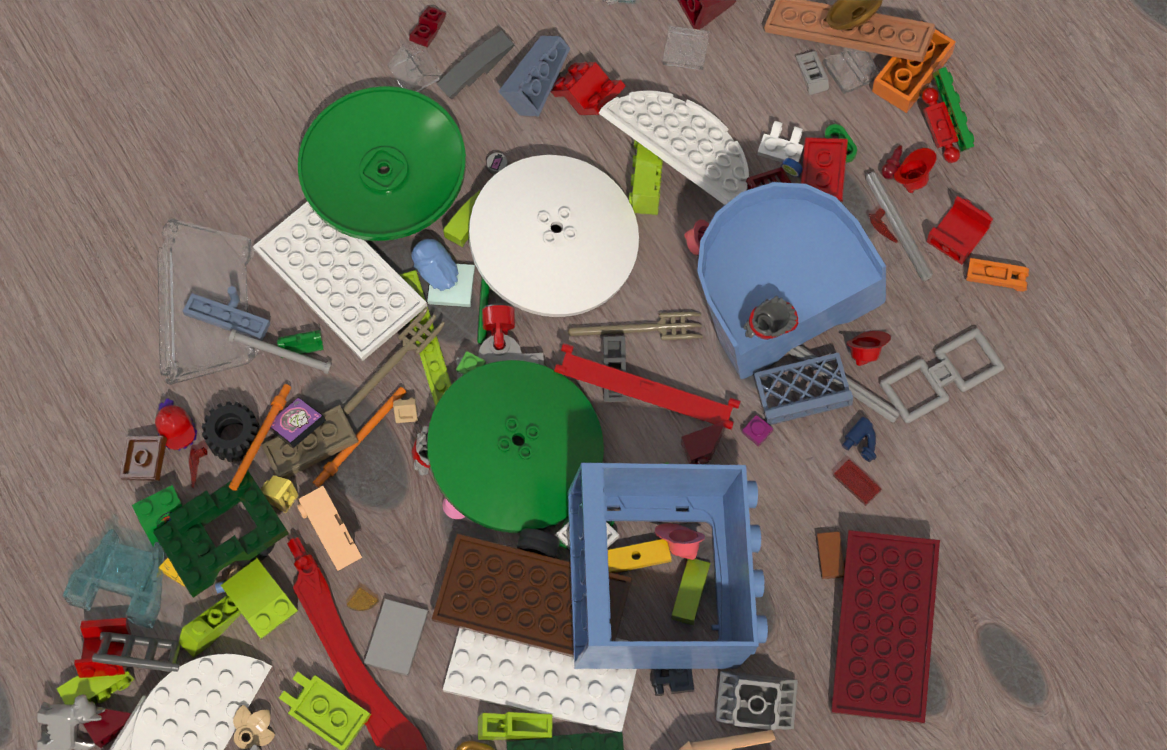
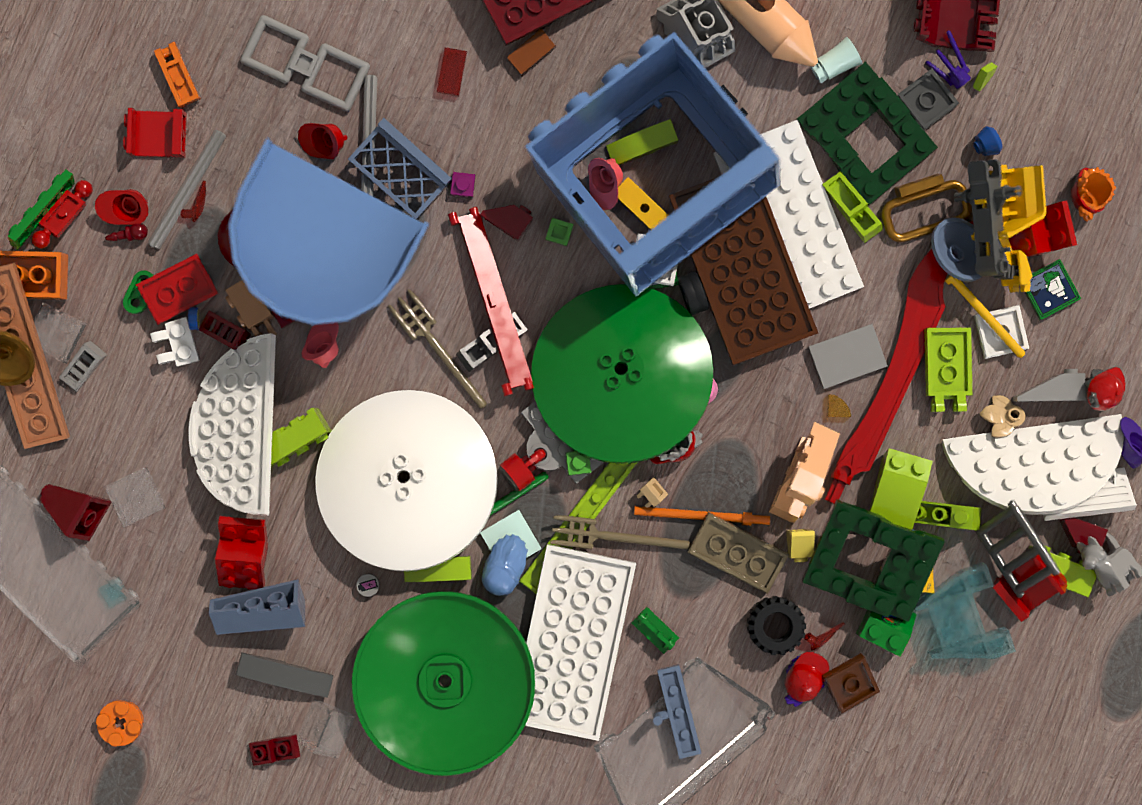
camera: 135 degrees left, 20 degrees up
light grey bar [228,329,332,375] -> none
orange bar [229,384,291,491] -> none
tile [269,397,326,448] -> none
dark grey hair [743,296,798,340] -> none
dark blue plant [842,417,877,462] -> none

